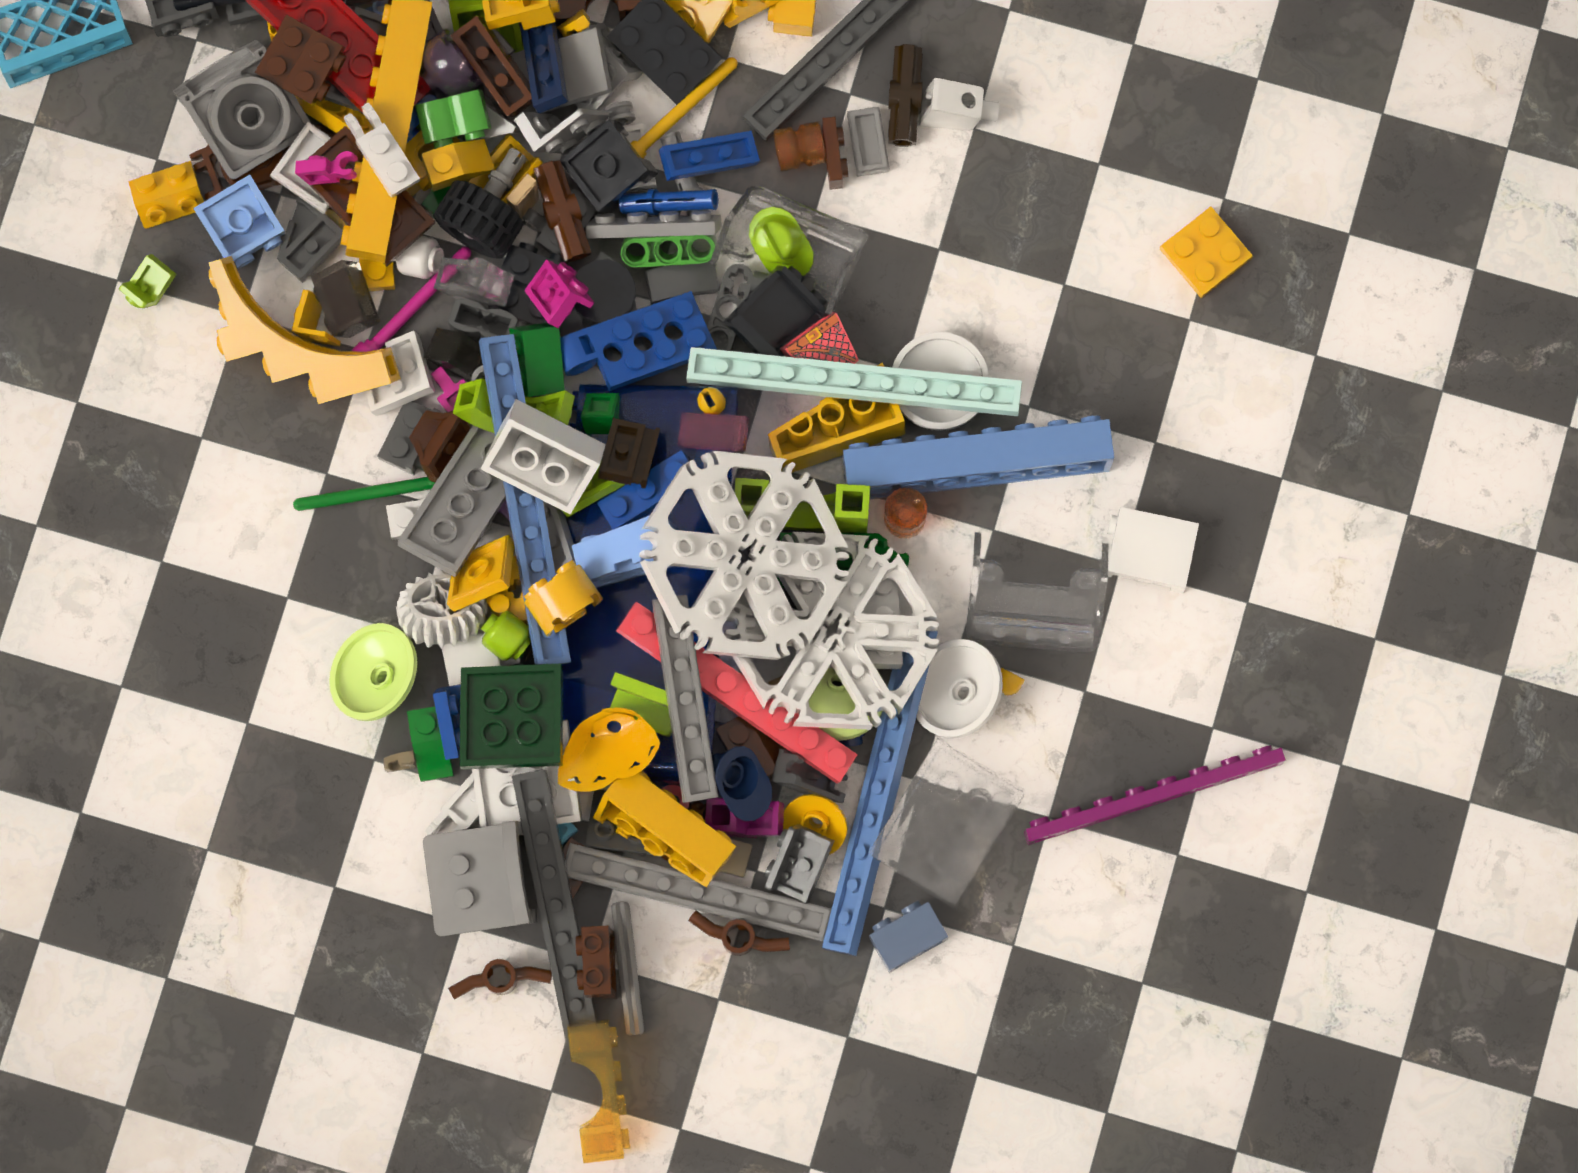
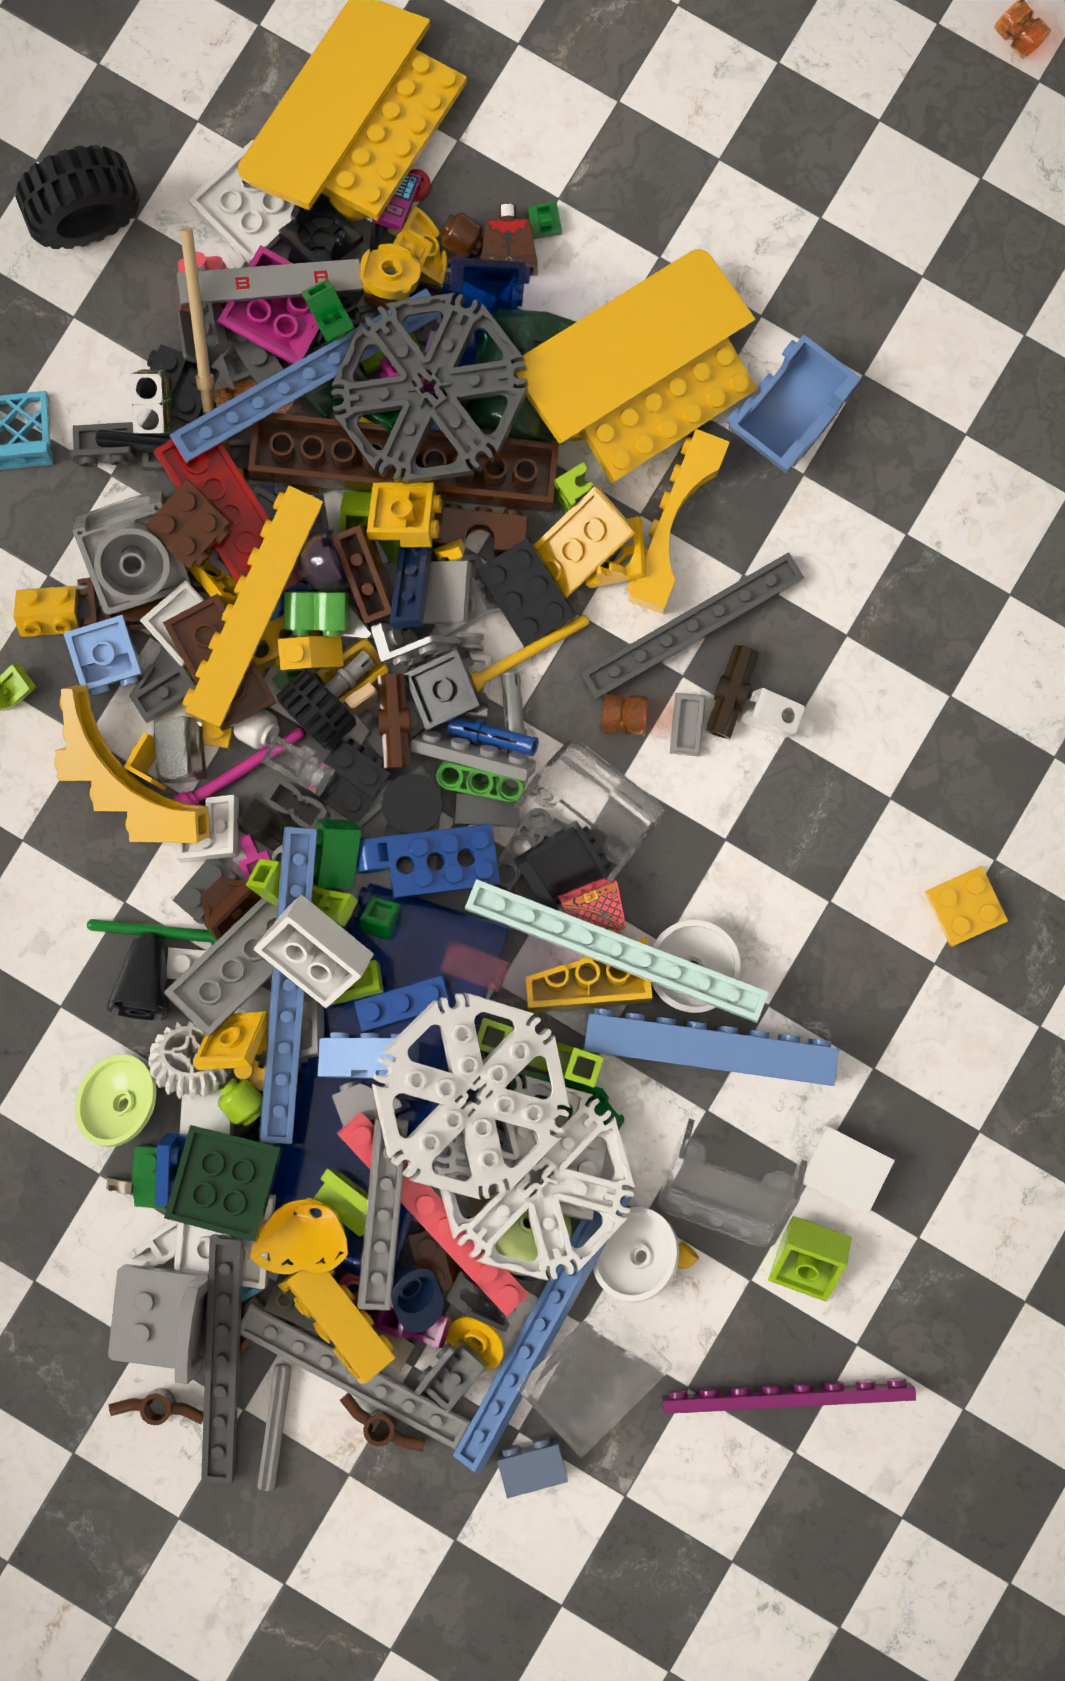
camera: 15 degrees right, 5 degrees up
dark pink plate [295,151,358,185] -> none
white hinge [344,103,420,198] -> none
dark pink bracket [524,259,595,328] -> none
yellow brick [524,560,603,637] -> none
clear yellow arch [567,1019,631,1164] -> none
reddish brown plate [576,925,617,1000] -> none
dark brown plate [598,418,661,489] -> none
blue plate [658,131,760,181] -> none
yellow hinge [697,387,726,416] -> none
lime piece [749,207,814,276] -> none
reddish brown plate [822,117,848,190] -> none
clear orange wheel [884,488,927,538] -> none
none -> black cone [107,933,170,1020]
none -> light grey slope [332,1080,410,1127]
none -> lime slope [768,1216,852,1302]

